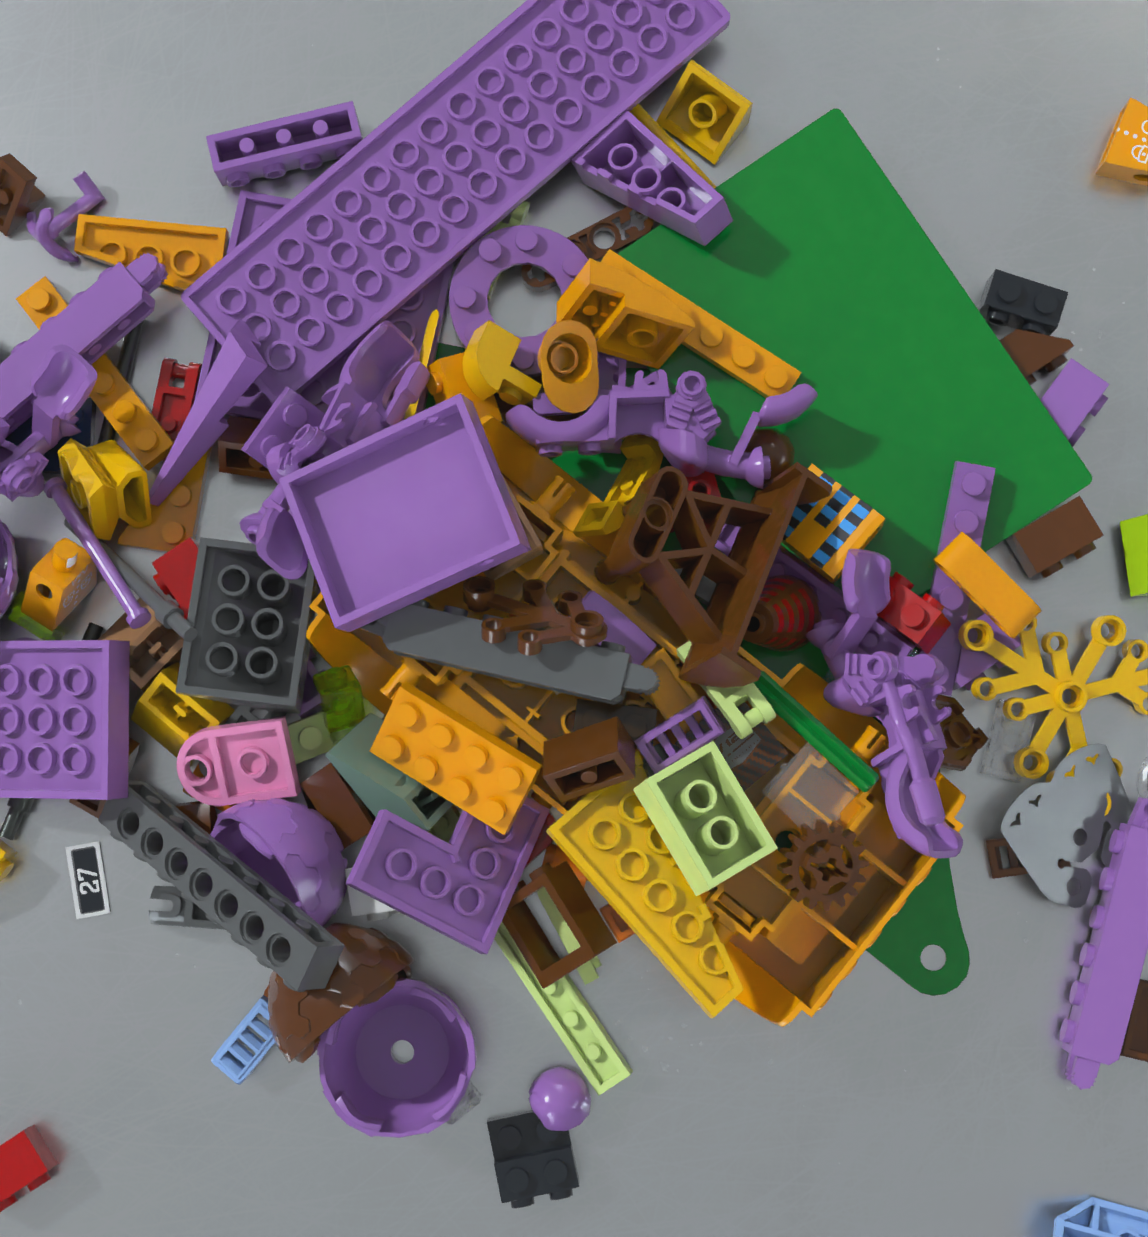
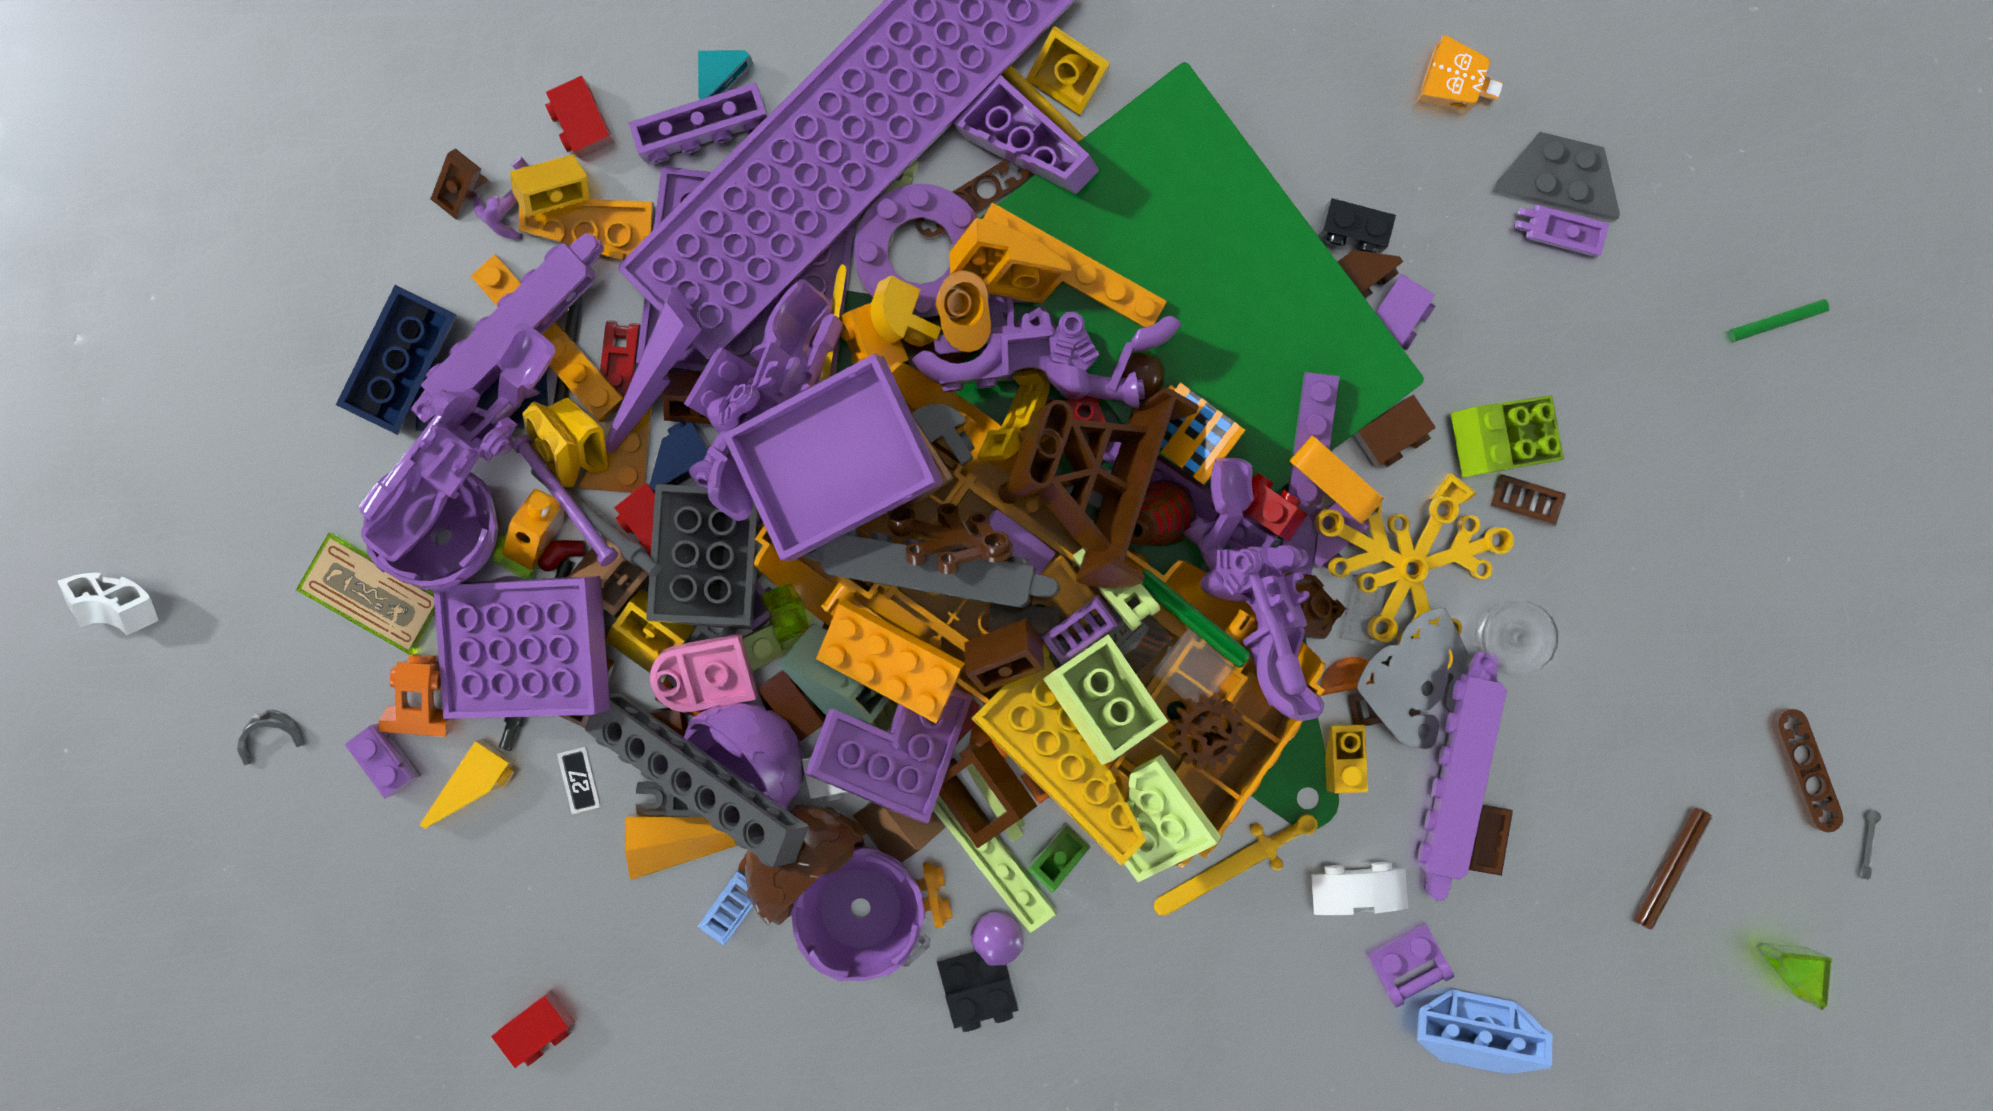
camera: 10 degrees left, 5 degrees up
none -> yellow brick [510,154,590,218]
none -> red arm [538,540,584,572]
none -> red brick [545,75,615,159]
none -> light orange wedge [625,815,738,879]
none -> dark blue slope [649,421,711,491]
none -> teal slope [698,50,753,100]
none -> medium nougat slope [853,802,946,863]
none -> dark grey brick [911,404,975,466]
none -> light orange bracket [915,861,953,929]
none -> bright green slope [1028,824,1090,893]
none -> yellowish green plate [1124,755,1221,882]
none -> yellow sword [1154,813,1318,916]
none -> white brick [1311,862,1408,915]
none -> orange tile [1320,657,1374,696]
none -> yellow slope [1325,724,1368,793]
none -> medium lavender plate [1366,923,1455,1008]
none -> yellow tile [1429,473,1477,506]

